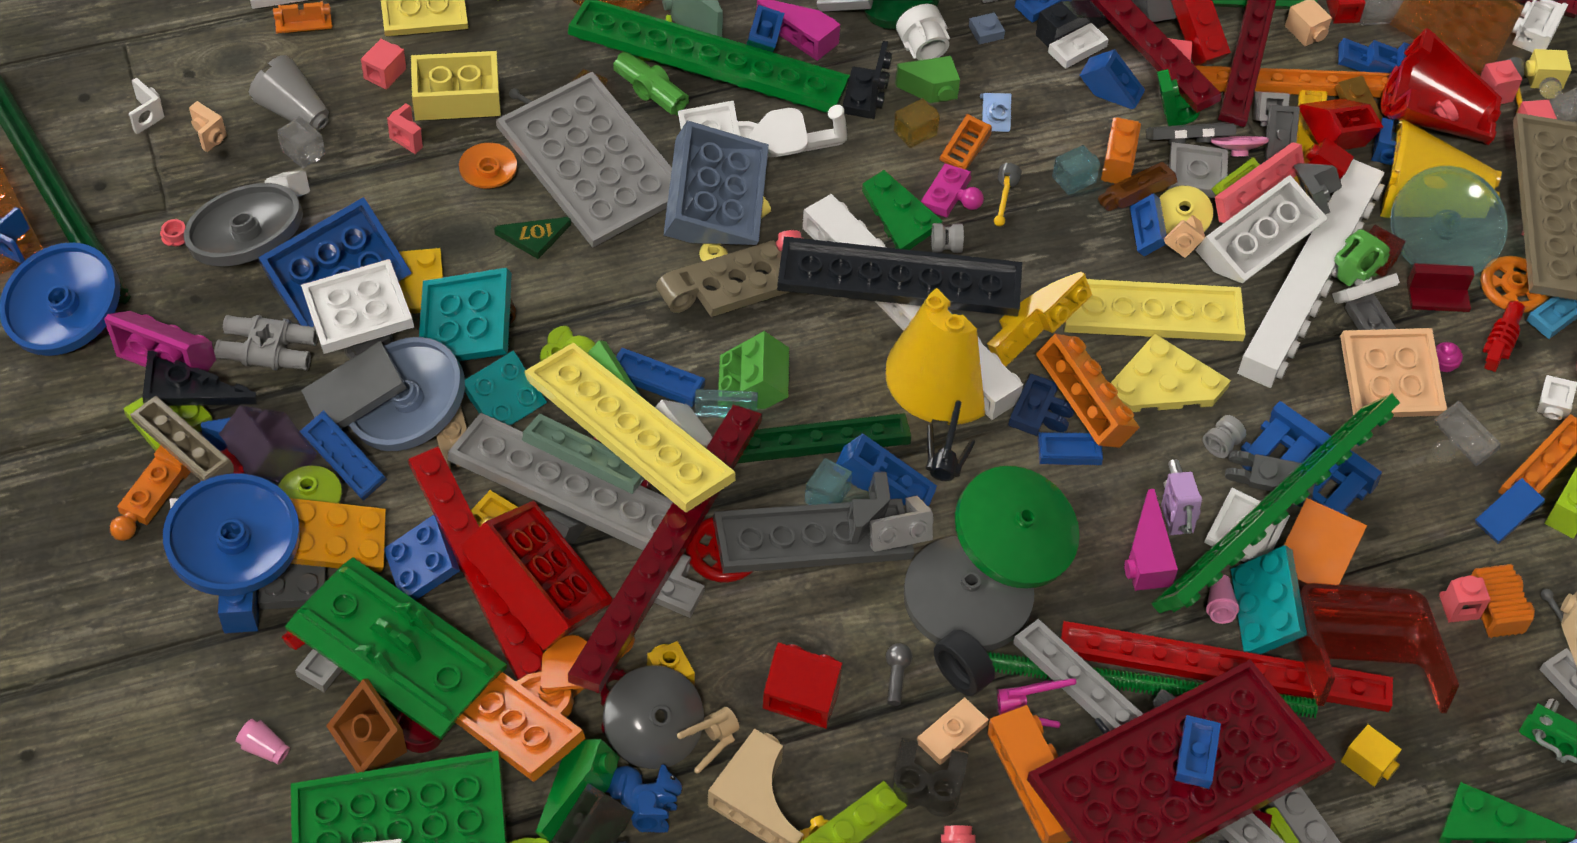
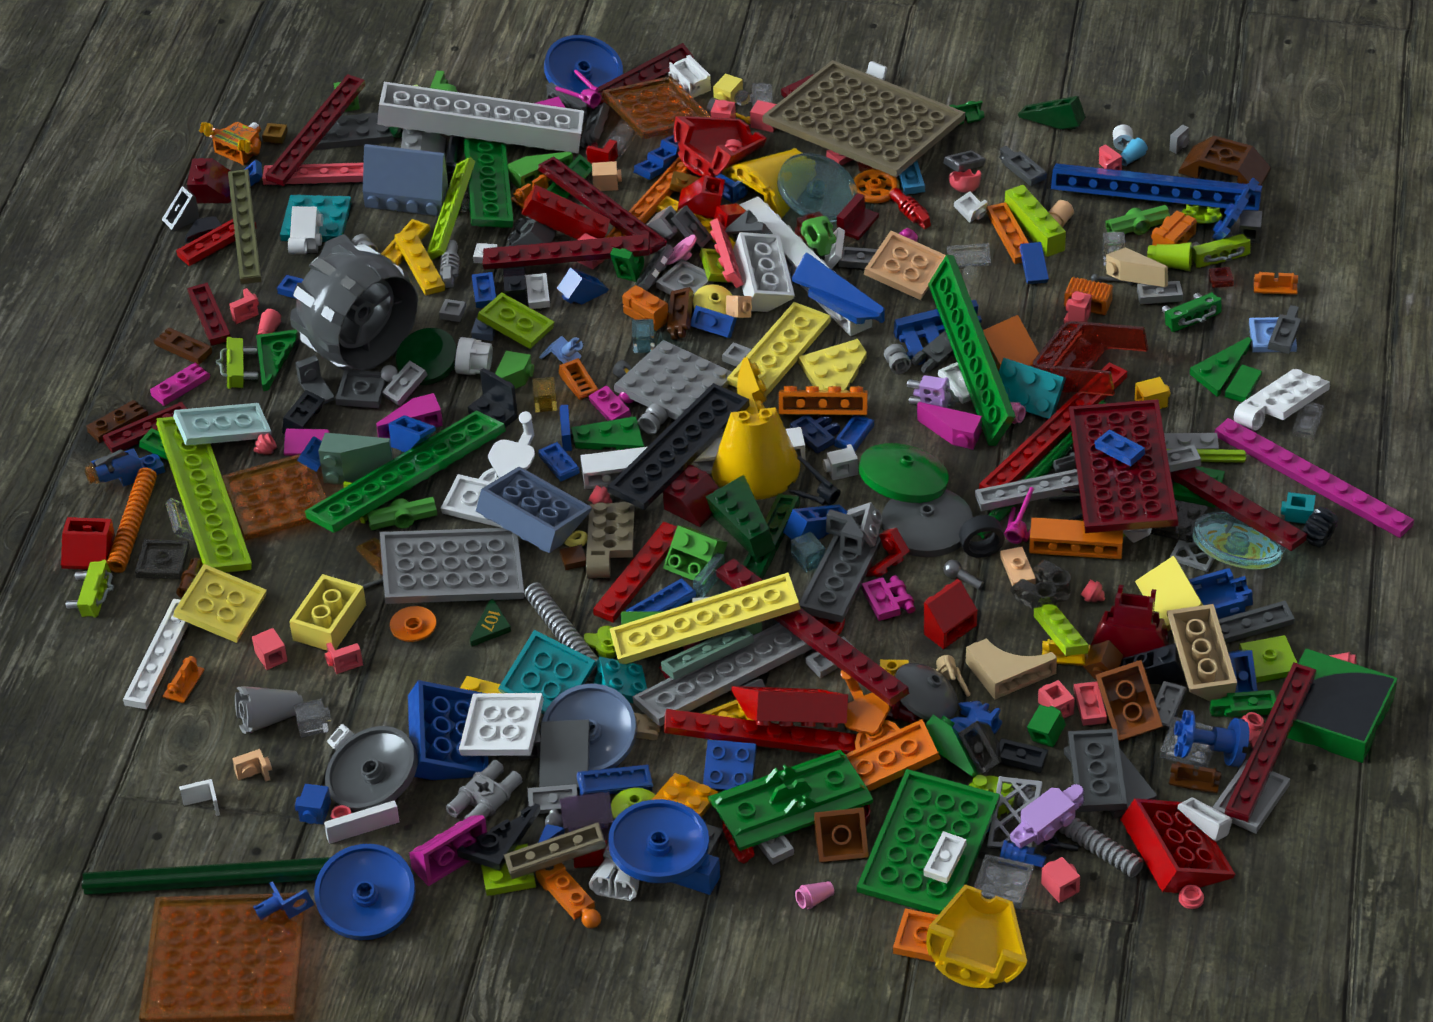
camera: 55 degrees left, 10 degrees down
none -> blue brick [295,784,331,825]
none -> white tile [324,800,400,844]
none -> lime plate [477,292,554,349]
none -> light grey piece [524,582,598,682]
none -> light grey plate [528,784,579,827]
none -> blue plate [538,442,580,482]
none -> blue tile [559,405,572,451]
none -> reddish brown tile [560,544,586,570]
none -> red plate [593,522,677,623]
none -> light grey plate [614,340,732,420]
none -> dark red slope [663,464,720,527]
none -> dark green wedge [706,475,776,560]
none -> light grey plate [722,342,752,367]
none -> blue wedge [792,253,885,324]
none -> white brick [823,444,858,481]
none -> dark pink plate [862,575,916,621]
none -> red bracket [866,528,910,578]

